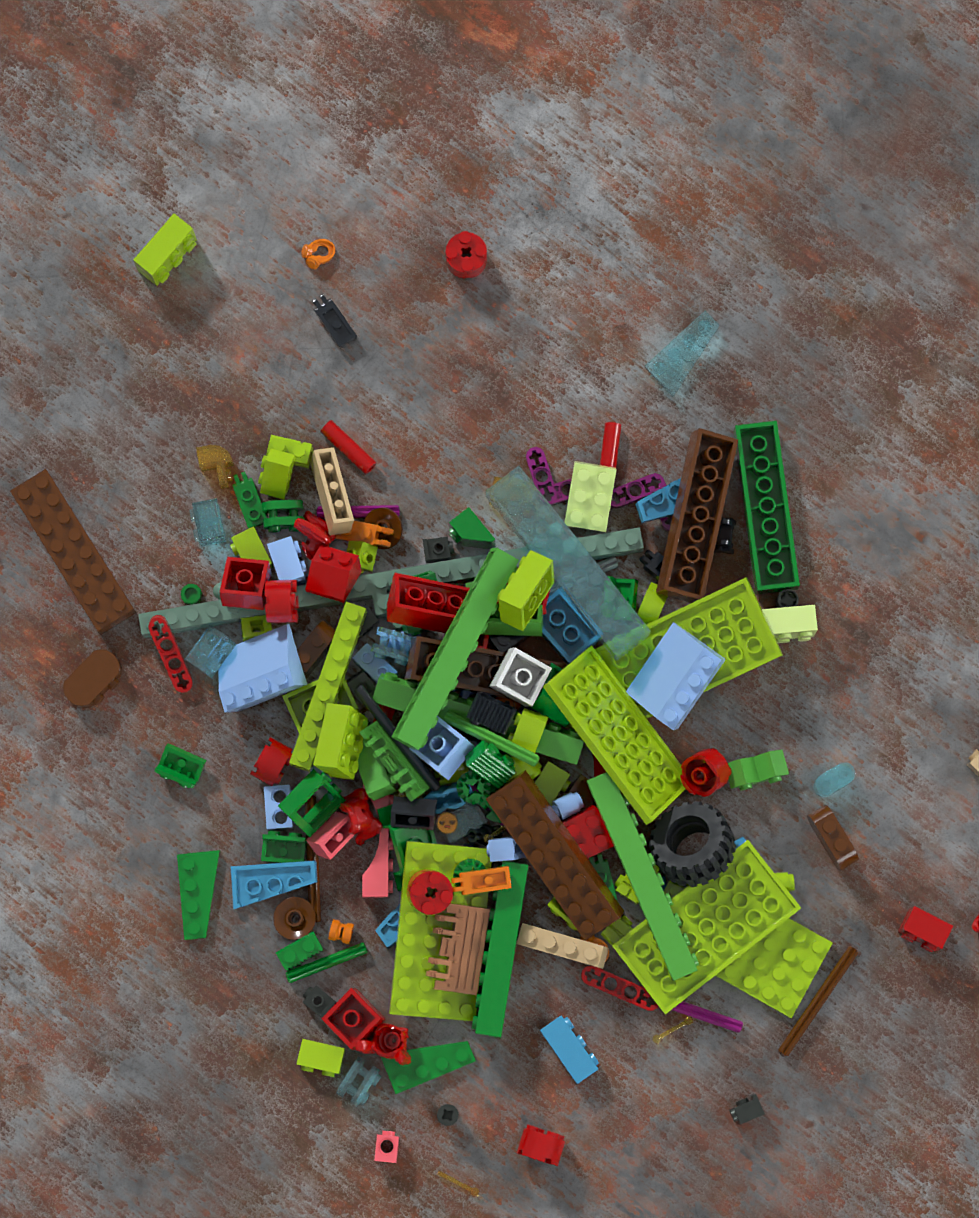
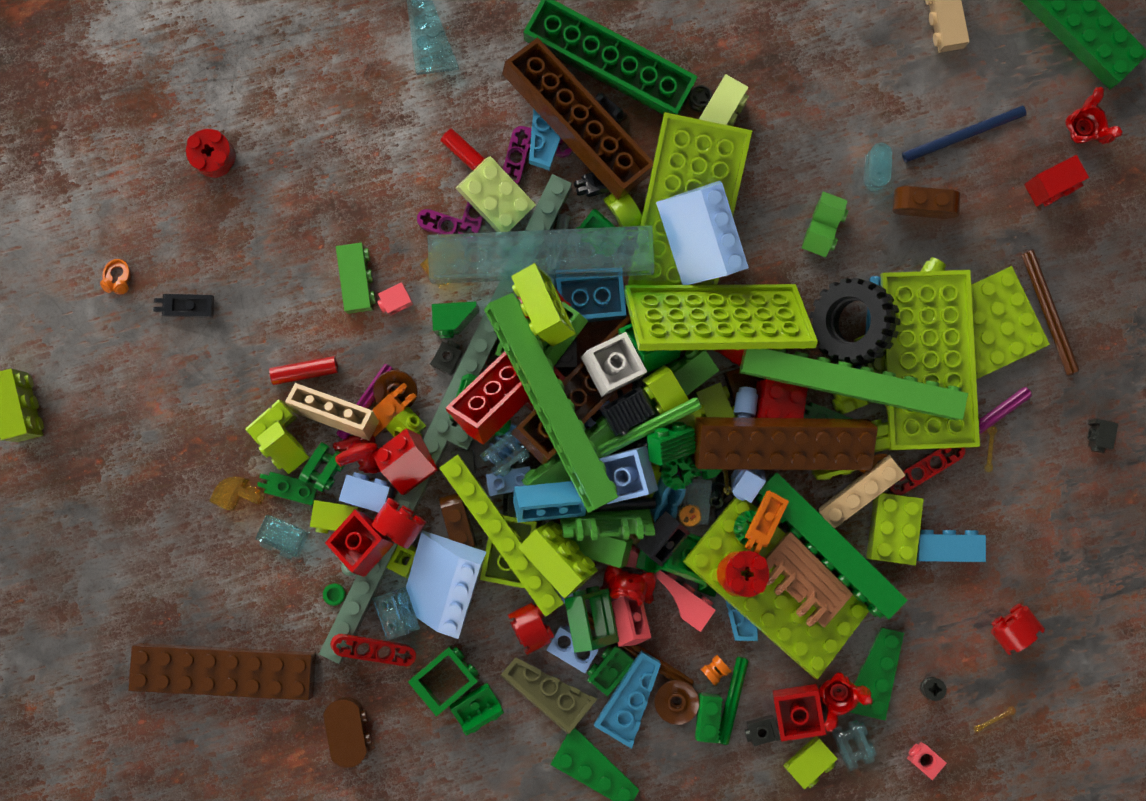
camera: 55 degrees left, 5 degrees up
red brick [680,748,732,797] -> none
none -> bright green brick [336,243,376,314]
none -> coral brick [377,282,413,316]
none -> green window [408,645,479,717]
none -> olive wing [500,657,597,734]
none -> dark azure brick [513,481,586,523]
none -> lime brick [866,493,924,565]
none -> dark blue piece [902,105,1027,163]

